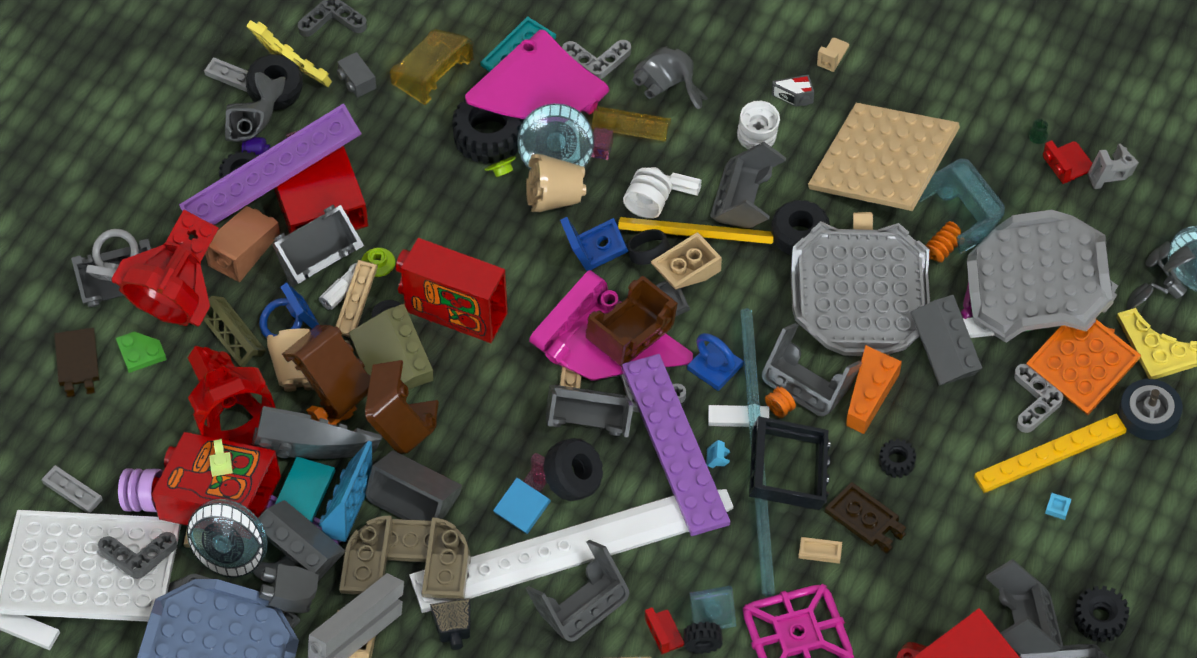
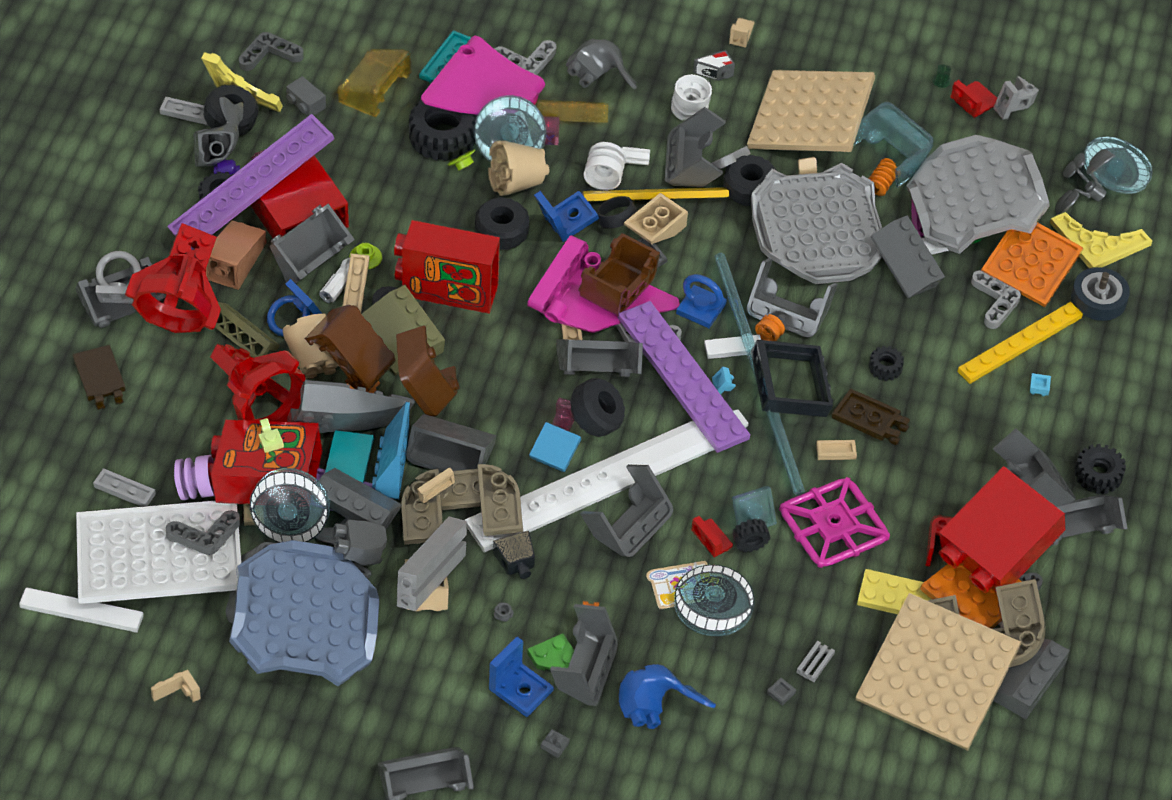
camera: 15 degrees left, 5 degrees down
bright green plate [116,331,167,373] -> none
orange wedge [846,345,902,434] -> none
none -> tan tile [418,467,455,503]
none -> black tyre [475,197,530,250]
none -> light grey beam [712,146,751,169]

